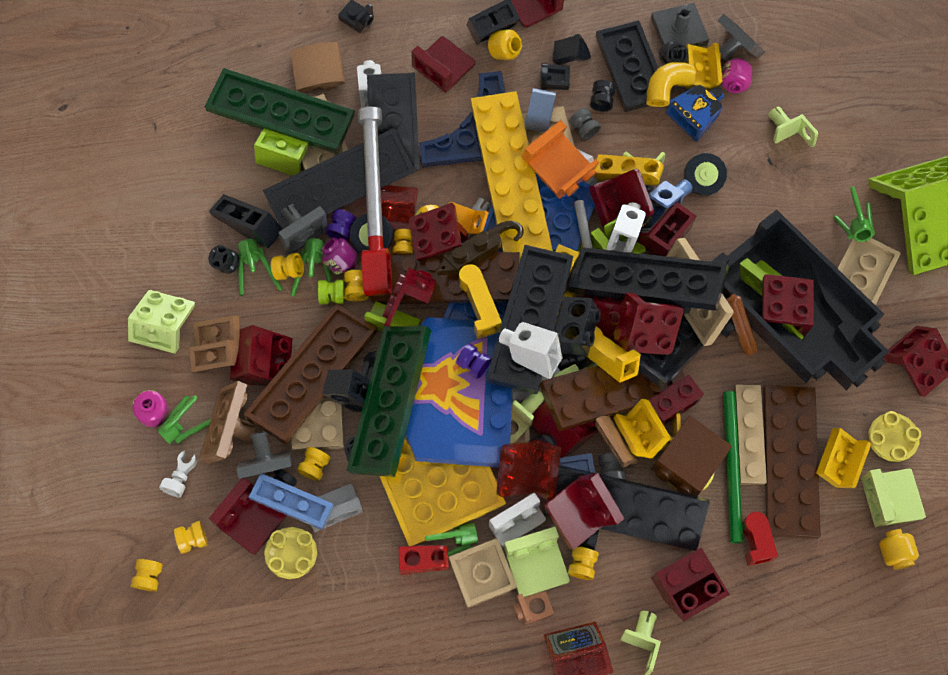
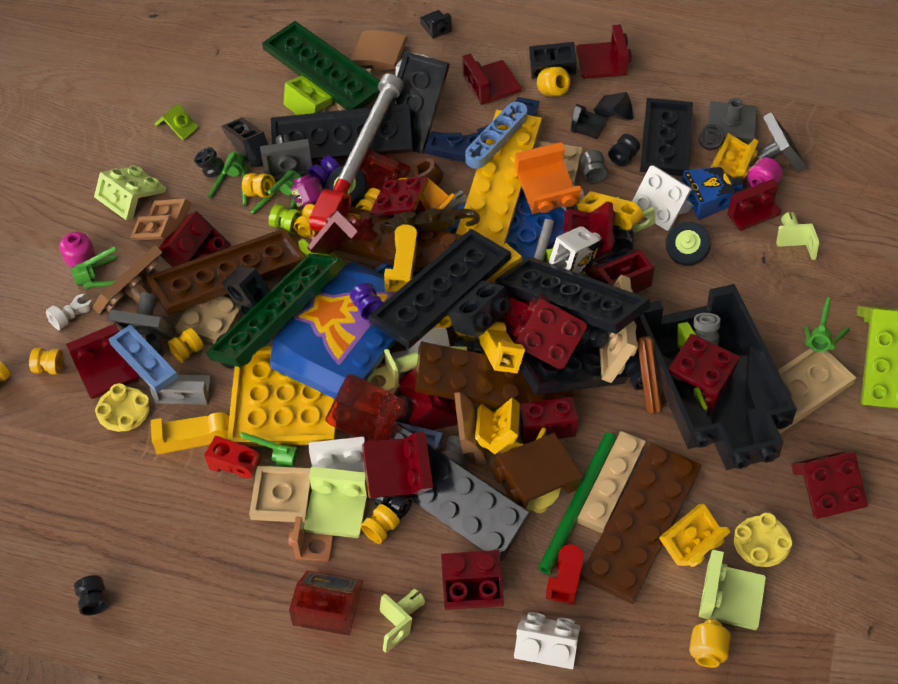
camera: 30 degrees right, 15 degrees down
white torso [499,322,562,379] -> none
sand blue beam [525,88,556,133] -> none
yellow cylinder [646,62,696,107] -> none
medium blue bracket [649,179,692,208] -> none
none -> yellow leg [151,412,229,455]
none -> lime bracket [154,103,198,140]
none -> reddish brown plate [412,157,444,186]
none -> medium blue beam [465,102,527,169]
none -> white bracket [514,612,580,669]
none -> white bracket [632,165,693,231]
none -> light grey wheel [694,313,720,345]
none -> dark red bracket [727,179,781,231]

